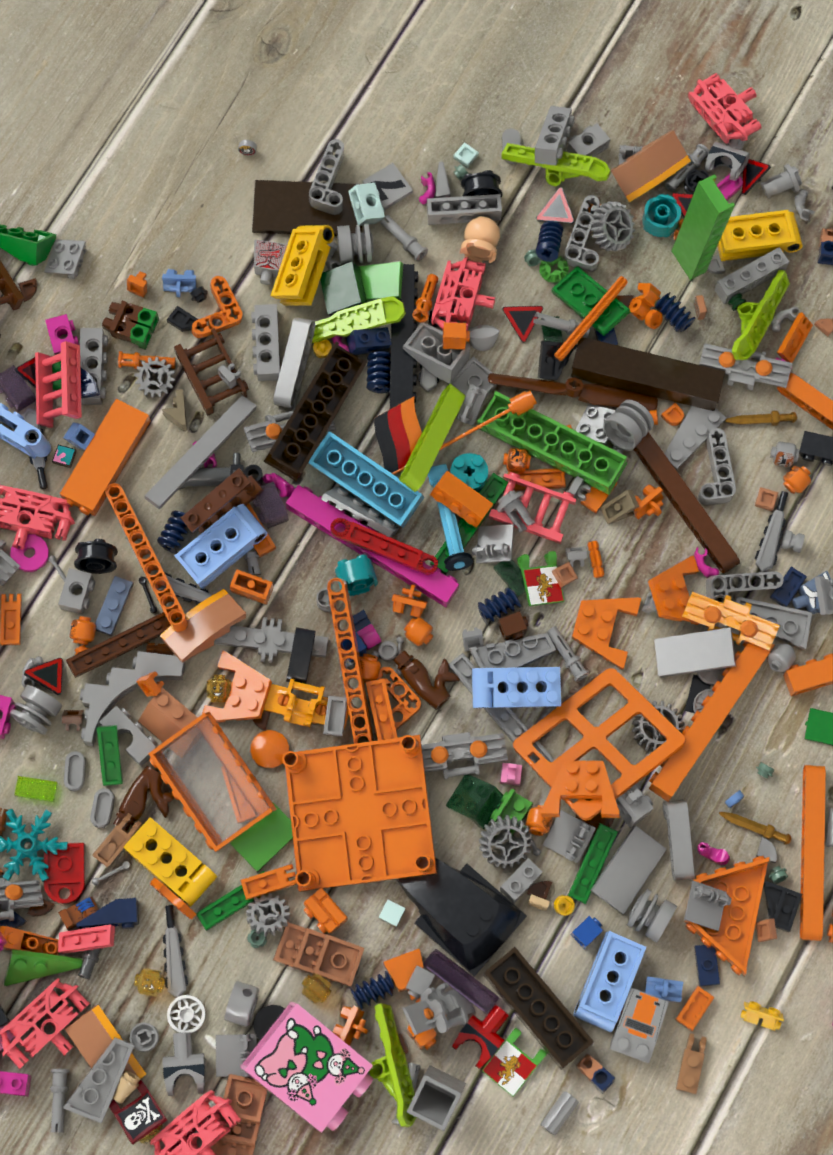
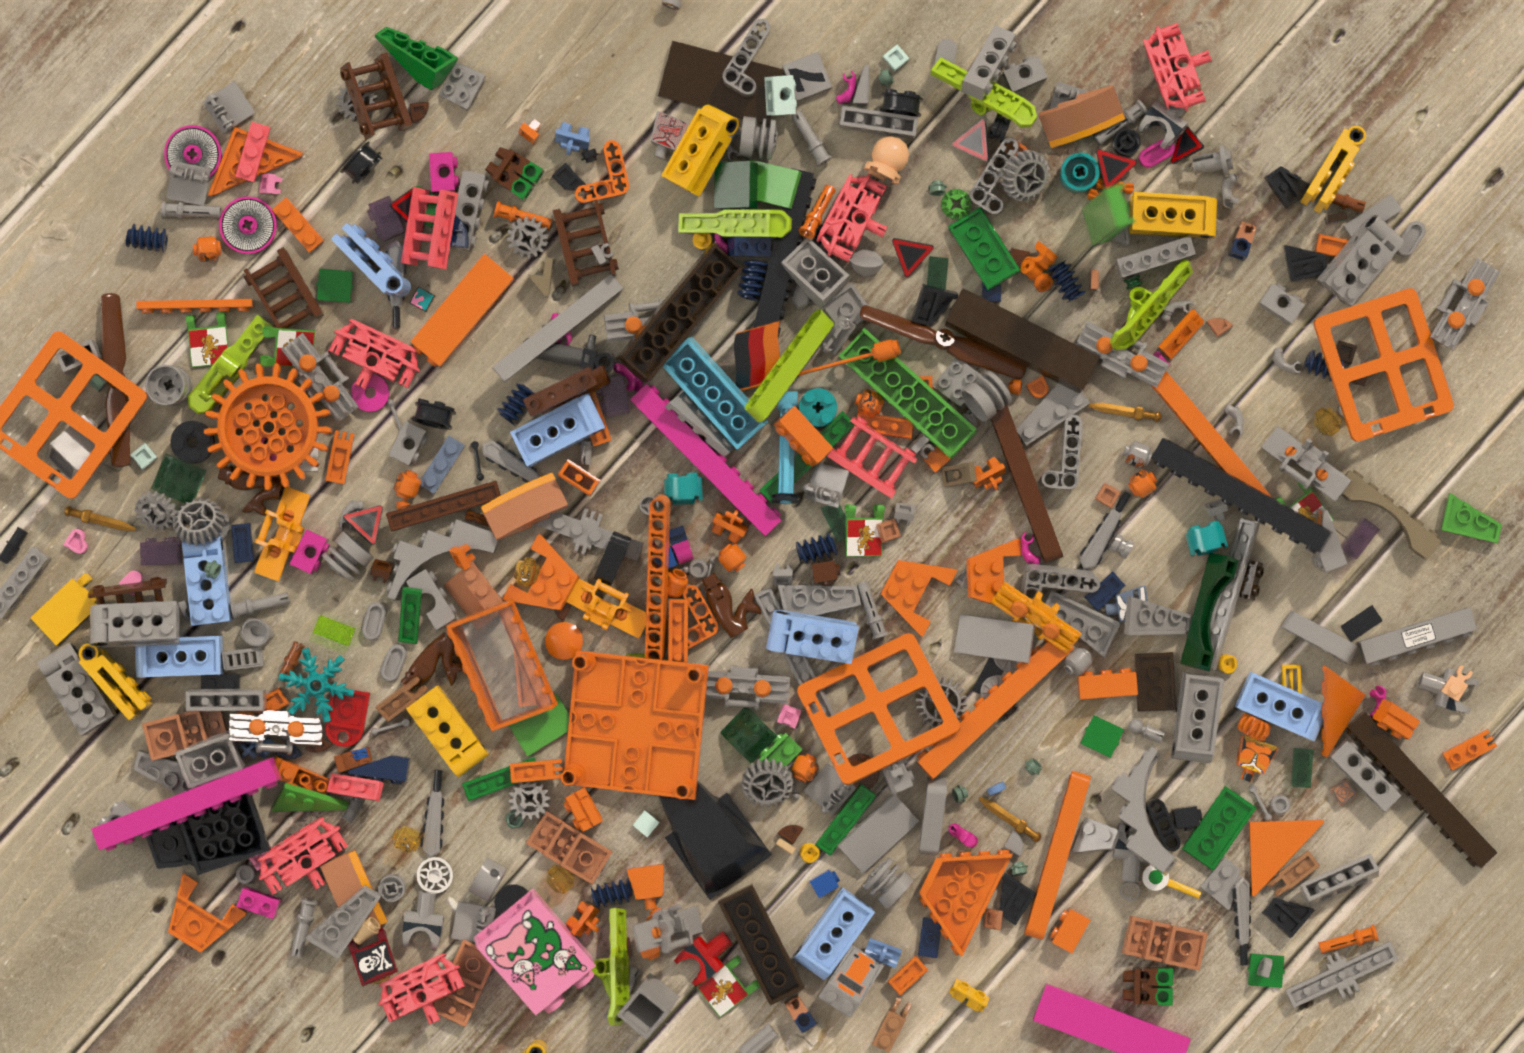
camera: 15 degrees right, 15 degrees up
medium blue brick [63,422,95,450] -> none
orange beam [105,483,188,632] -> none
orange tile [150,877,196,919] -> none
light grey brick [251,304,280,381] -> none
beam [273,317,315,408] -> none
light grey tile [323,695,347,737] -> none
red plate [330,518,438,575] -> none
light grey brick [405,966,435,999] -> none
clear purple slope [423,949,499,1014] -> none
orange brick [443,322,470,350] -> none
light grey piece [496,490,535,533] -> none
light grey brick [500,858,542,904] -> none
light grey pin [533,312,590,338] -> none
dark blue piece [536,221,564,262] -> none
orange wing [541,760,620,818] -> none
orange axle [554,276,628,361] -> none
orange axle [588,541,604,578] -> none
light grey hinge [684,881,731,931] -> none
none -> sand green plate [952,784,968,803]
none -> black wheel [988,113,1011,143]

